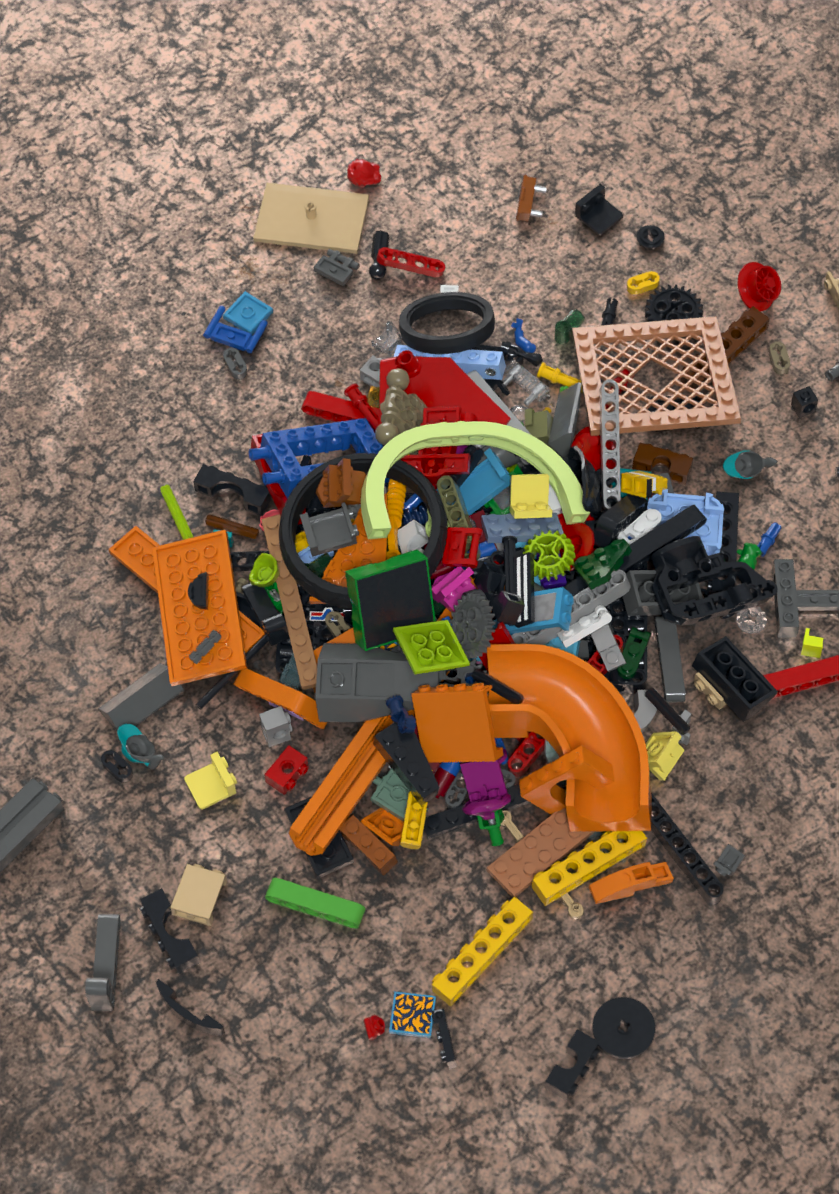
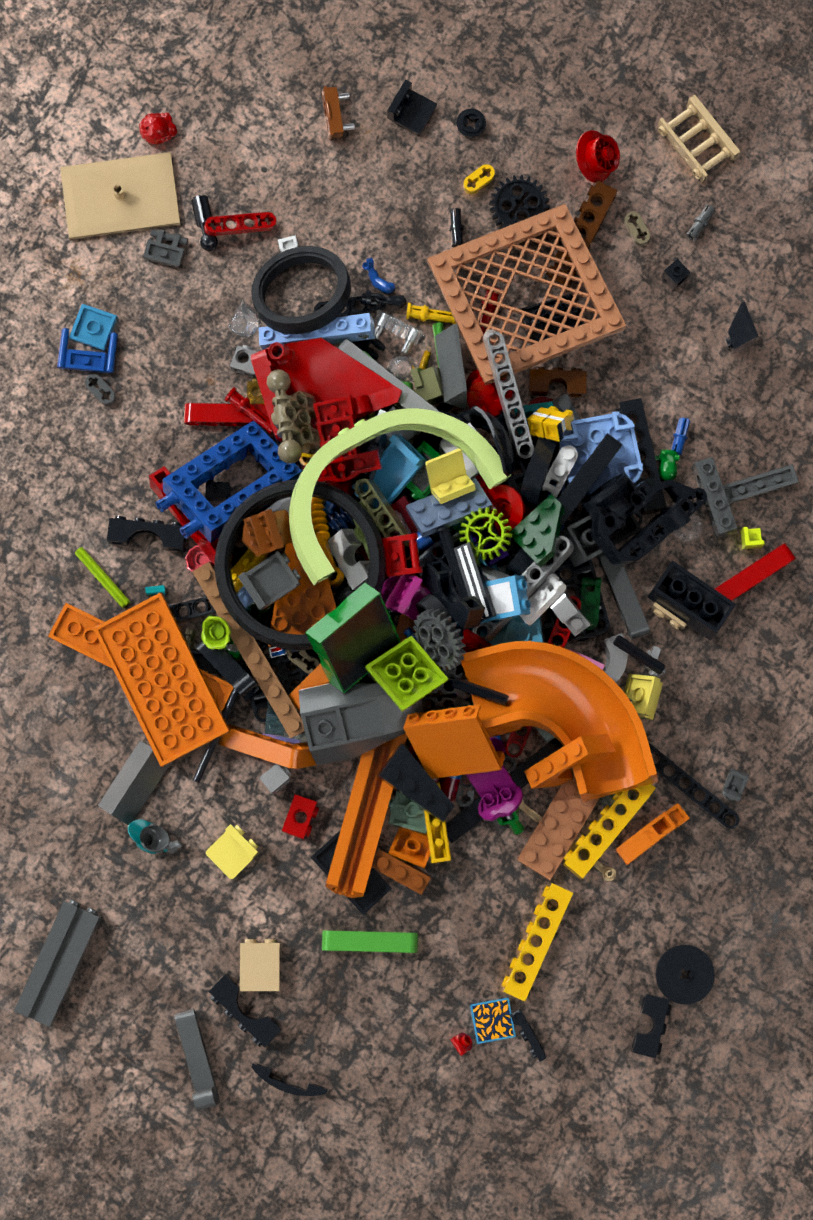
camera: 20 degrees left, 20 degrees up
black beam [101,750,133,783] -> none
black plate [188,572,209,610] -> none
dark grey axle [189,630,221,664] -> none
reddish brown axle [205,514,259,539] -> none
dark blue connector [386,695,416,733] -> none
clear green piece [554,309,585,344] -> none
dark grey hair [723,450,778,479] -> none

